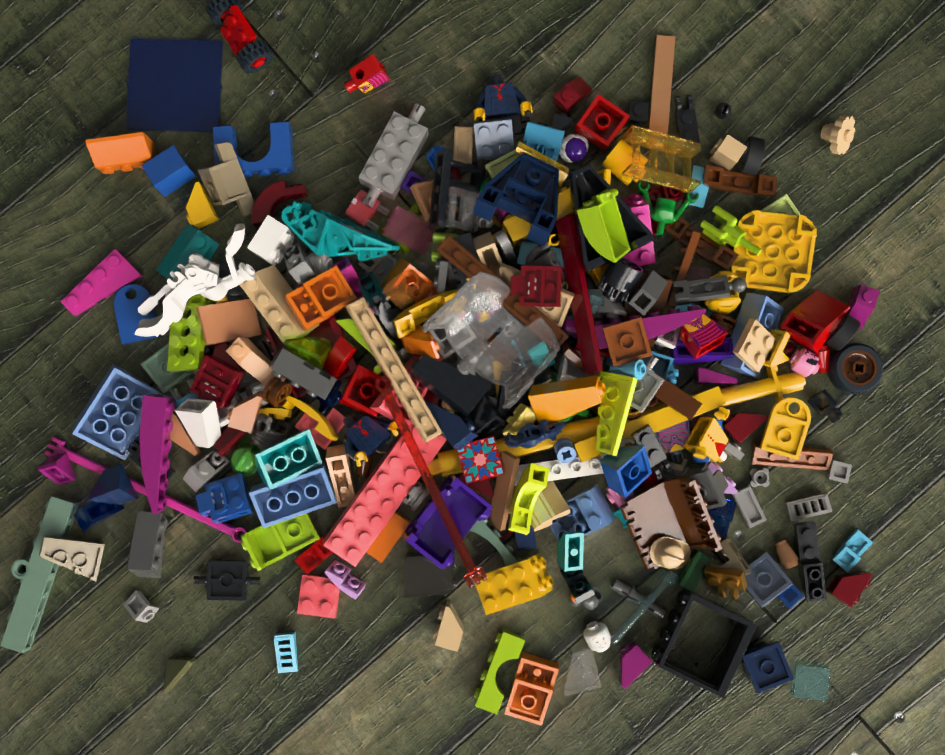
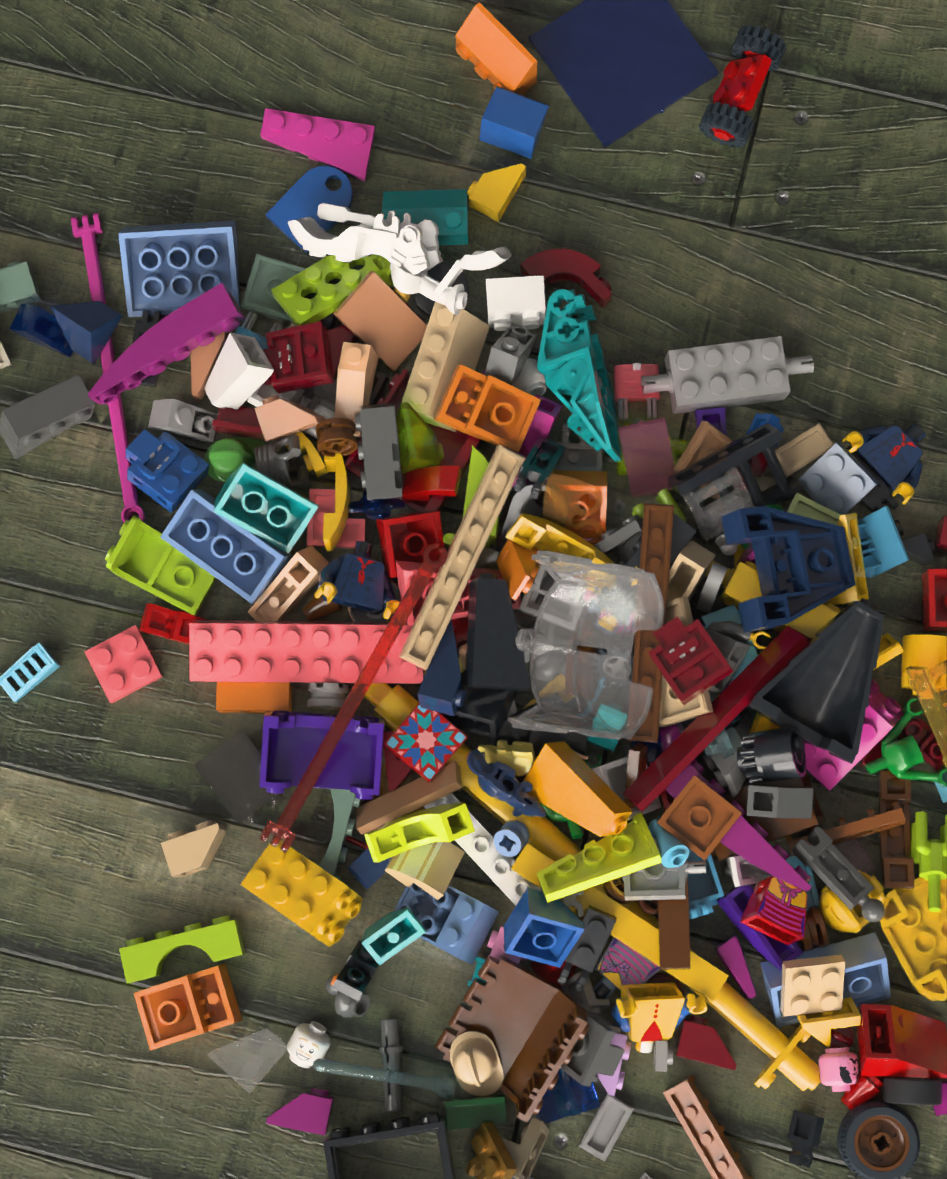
camera: 55 degrees right, 5 degrees down
magenta slope [38,452,76,485] -> none
black plate [193,560,261,601] -> none
dark tan plate [198,142,254,217] -> none
blue arch [213,122,295,178] -> none
lavender slope [325,560,366,600] -> none
red torso [344,54,391,93] -> none
dark purple hair [559,134,589,163] -> none
lime piece [577,188,631,263] -> none
light grey plate [750,468,770,487] -> none
yellow tile [759,397,811,460] -> none

